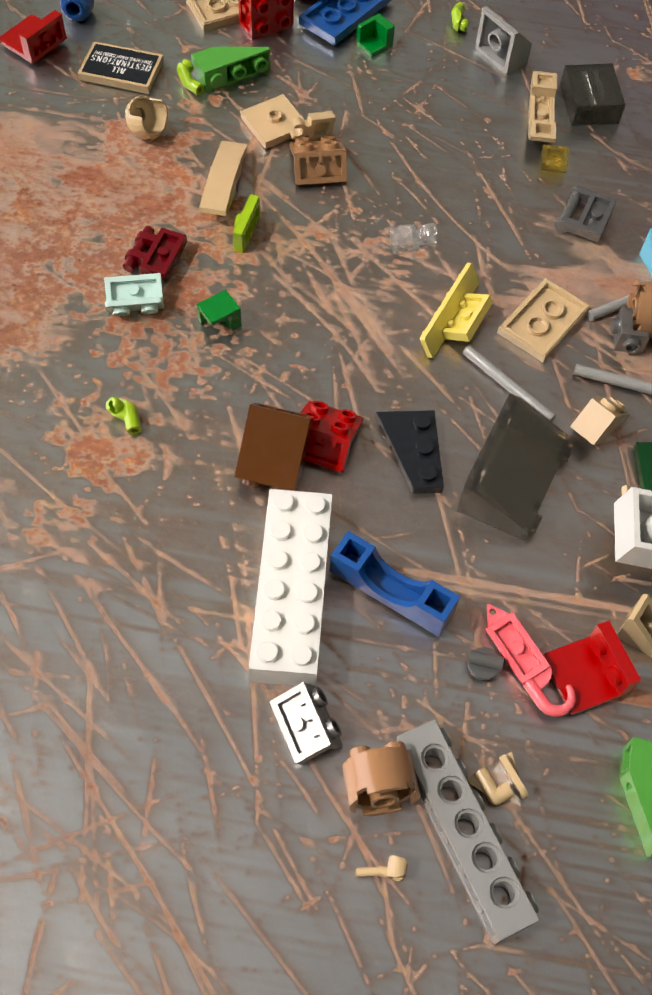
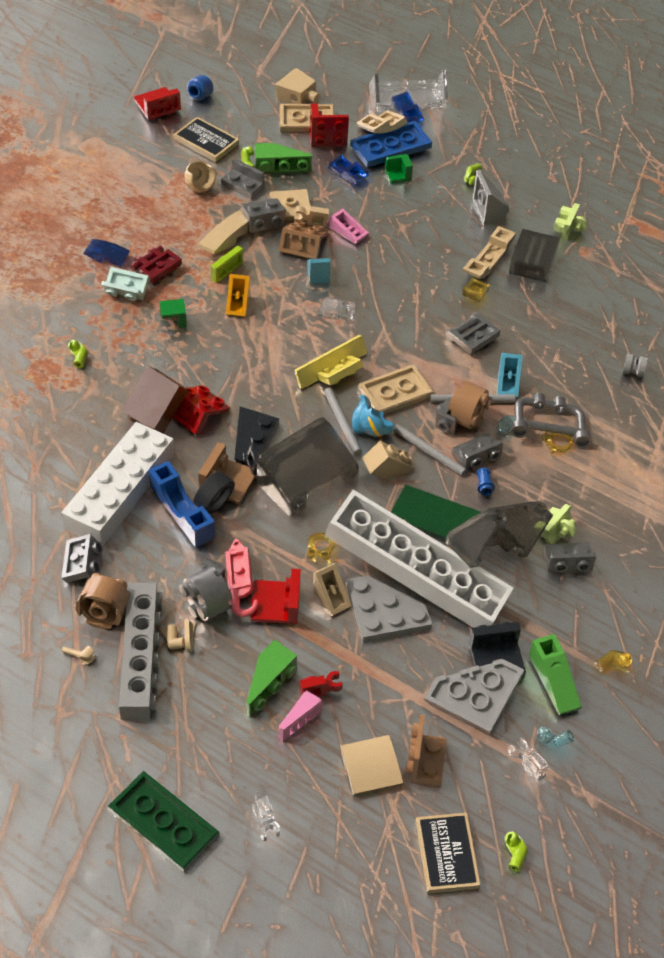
camera: 25 degrees right, 10 degrees down
none -> clear blue slope [83,239,130,268]
none -> flat silver brick [179,566,232,621]
none -> black tyre [193,471,235,515]
none -> medium nougat bracket [198,442,257,504]
none -> flat silver bracket [221,159,265,199]
none -> light orange slope [225,274,251,317]
none -> flat silver bracket [241,198,286,233]
none -> black slope [246,444,267,475]
none -> medium azure slope [307,258,330,284]
none -> clear yellow piece [307,532,335,561]
none -> bright pink slope [327,208,370,245]
none -> clear blue slope [328,155,369,184]
none -> dark azure hair [352,395,395,437]
none -> yellowish green hips [553,203,588,240]

